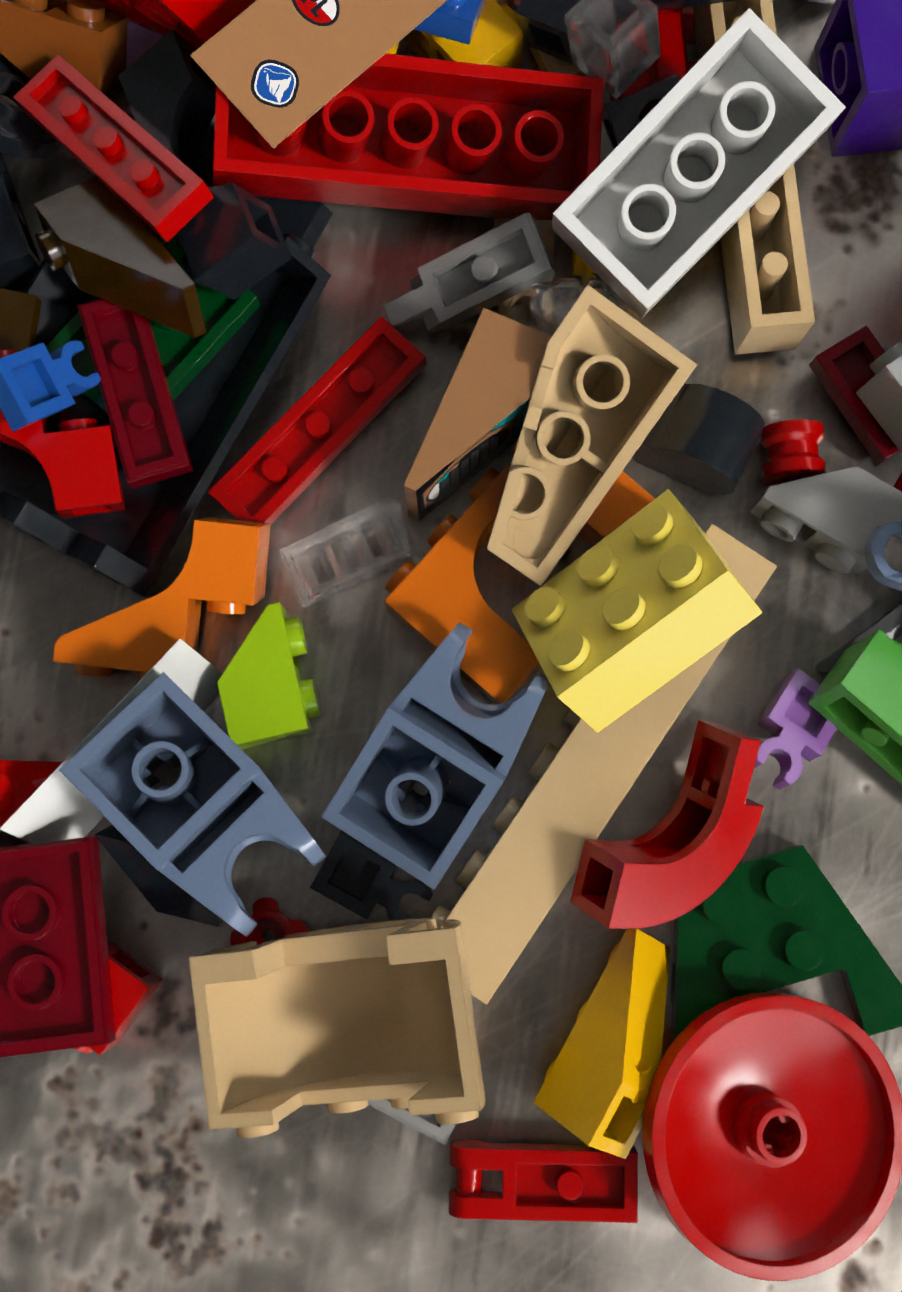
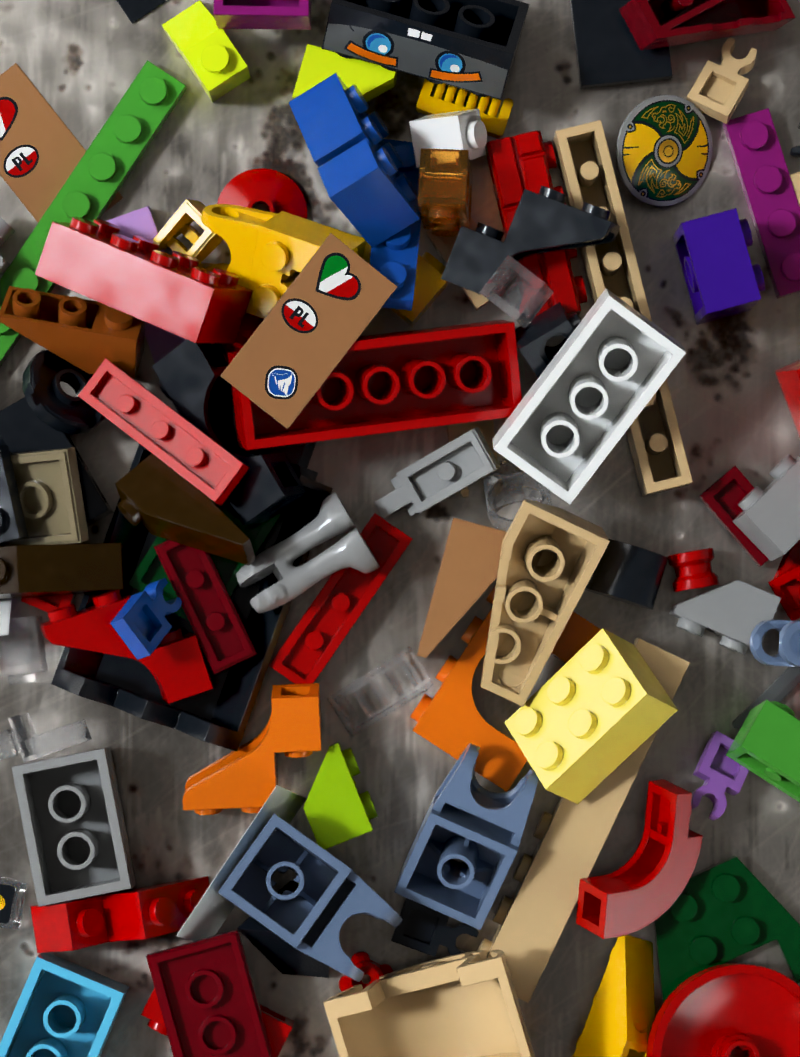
camera: 10 degrees left, 5 degrees up
none -> light grey piece [235,492,380,614]

